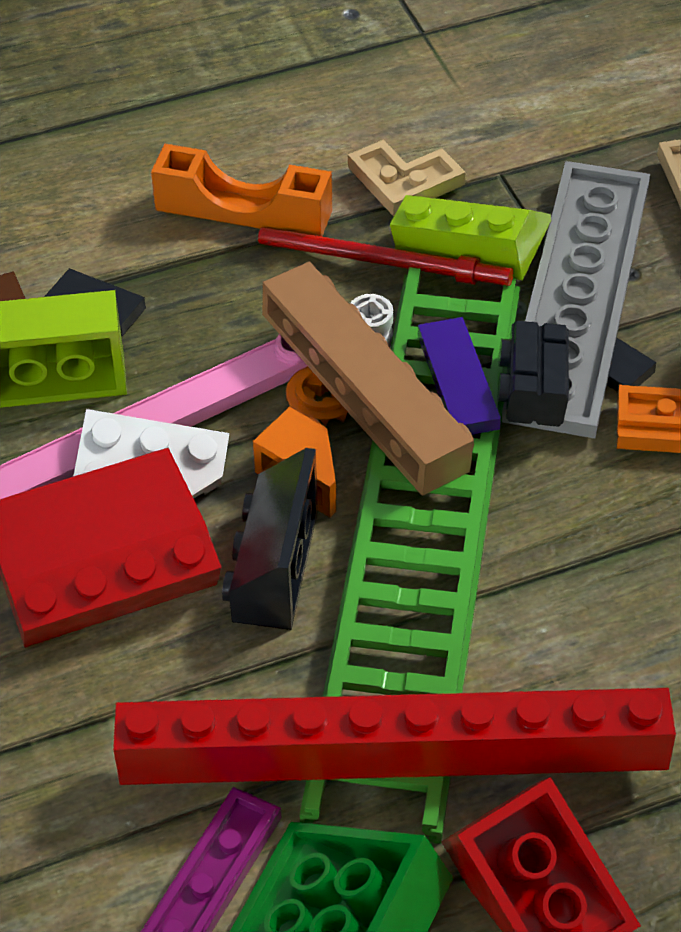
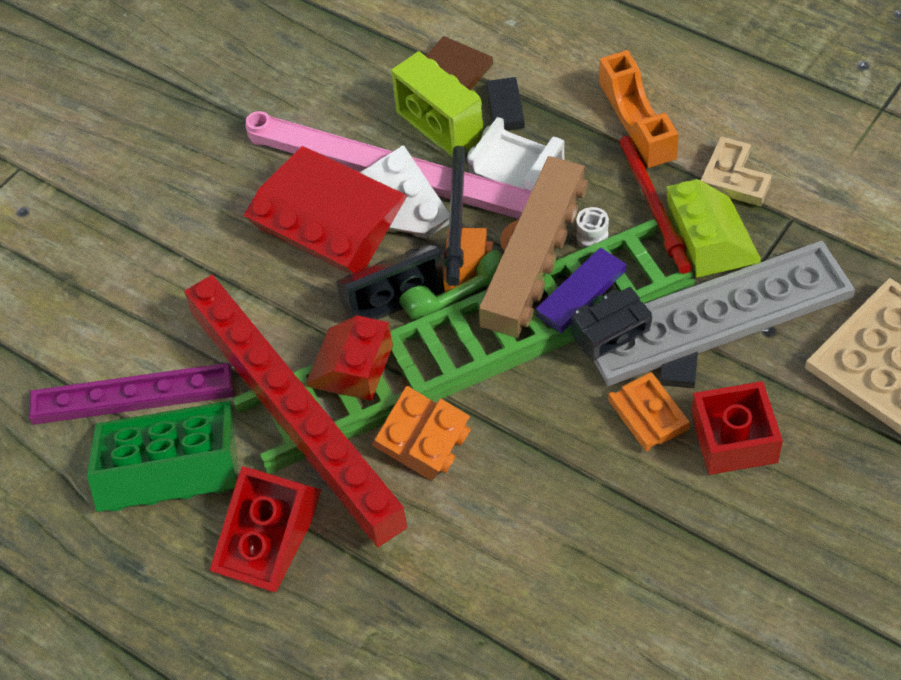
camera: 60 degrees right, 5 degrees up
none -> red slope [306,315,393,401]
none -> orange plate [372,386,471,481]
none -> bright green piece [399,250,502,321]
none -> black bar [444,146,465,286]
none -> white panel [466,117,565,191]

